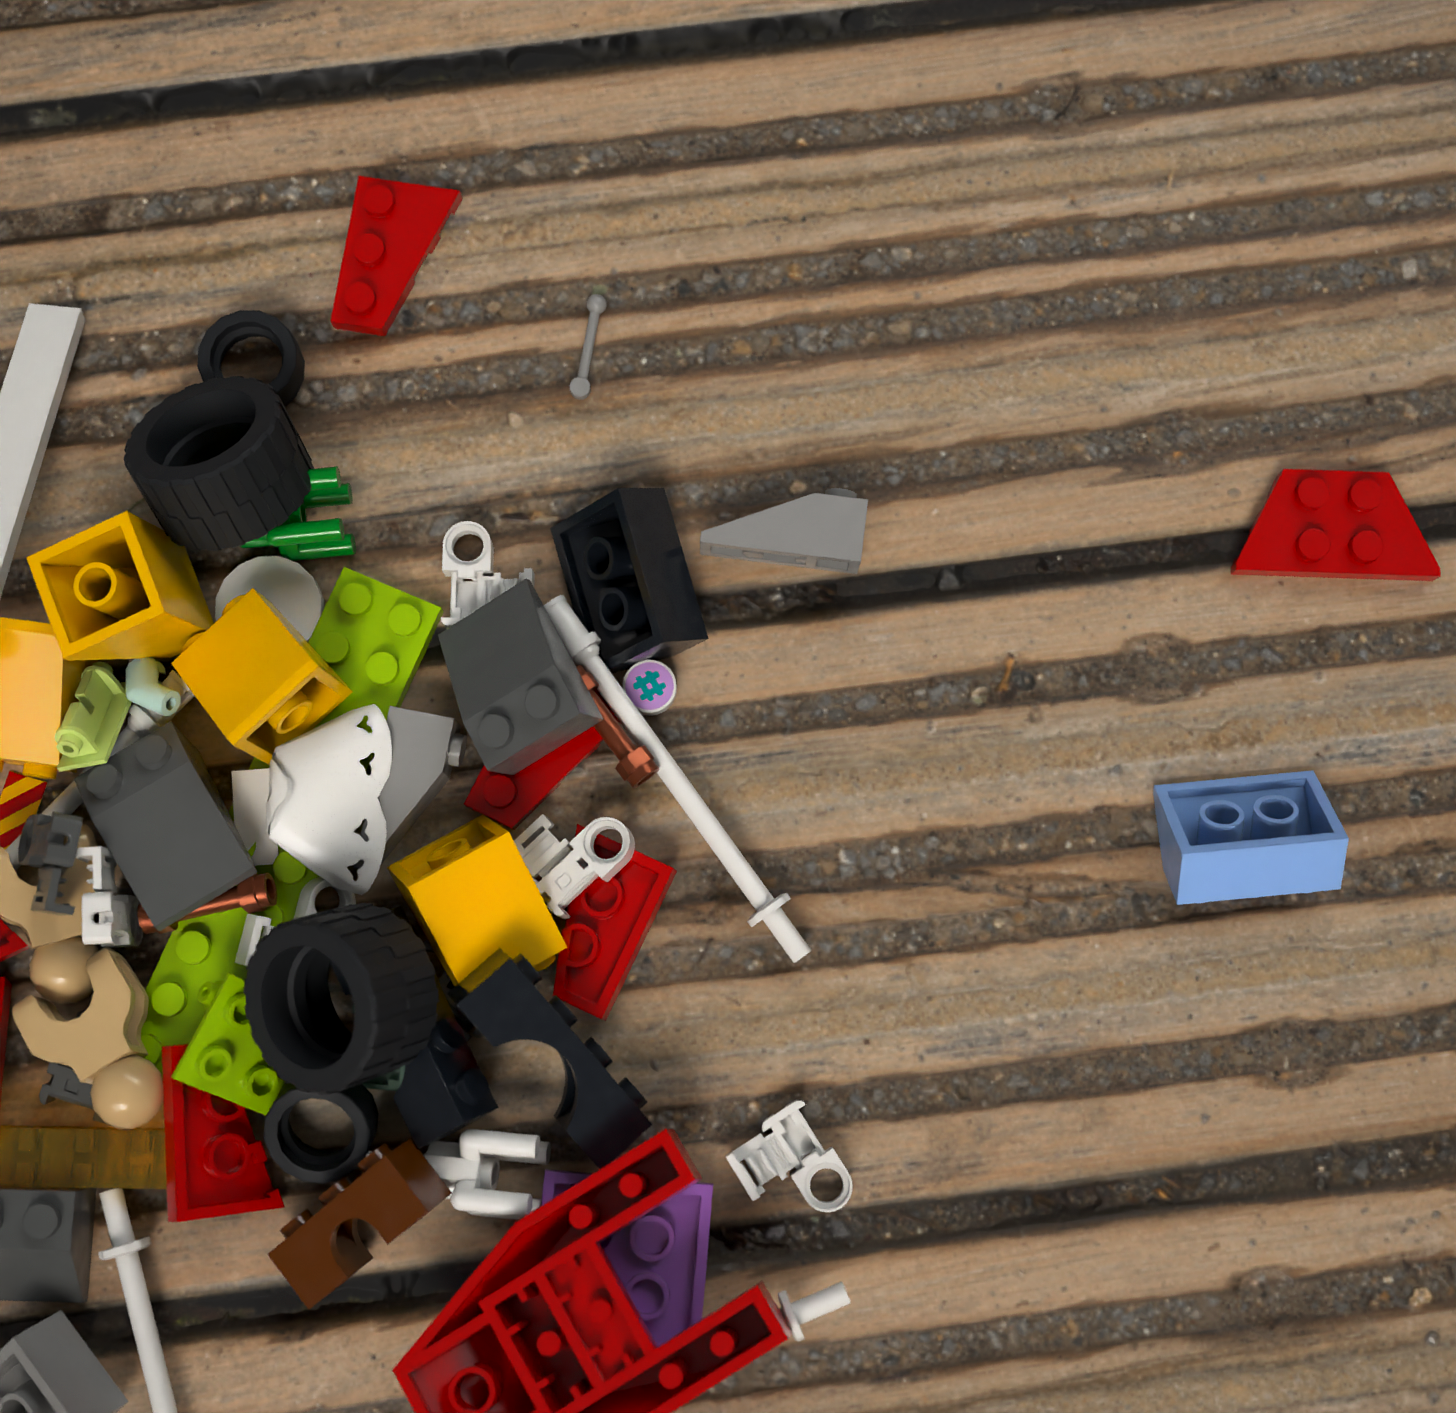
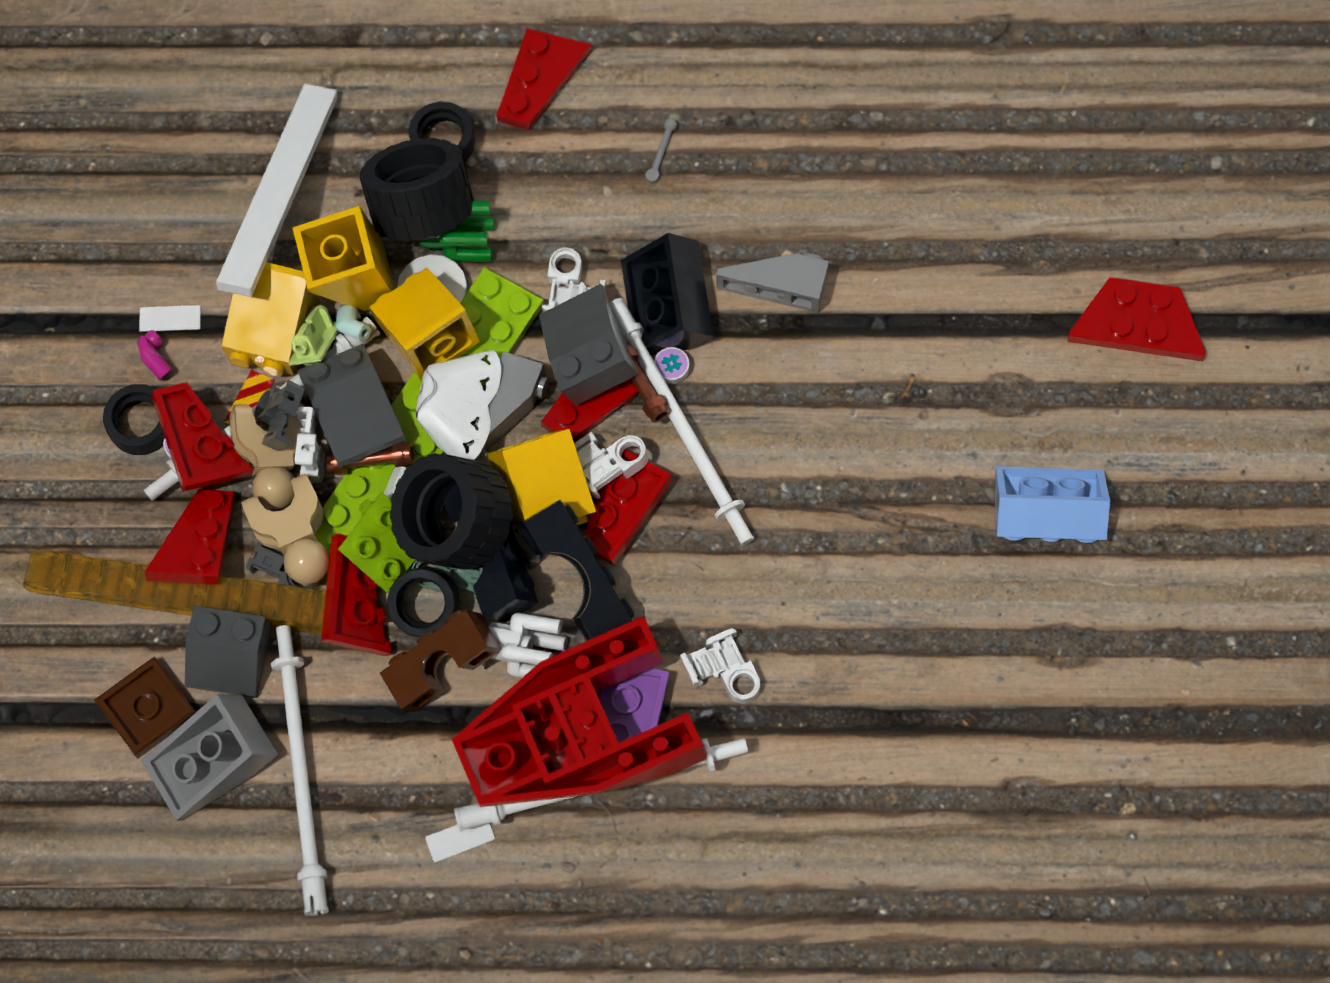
camera: 15 degrees right, 10 degrees down
white sticker [231,768,278,866] -> none

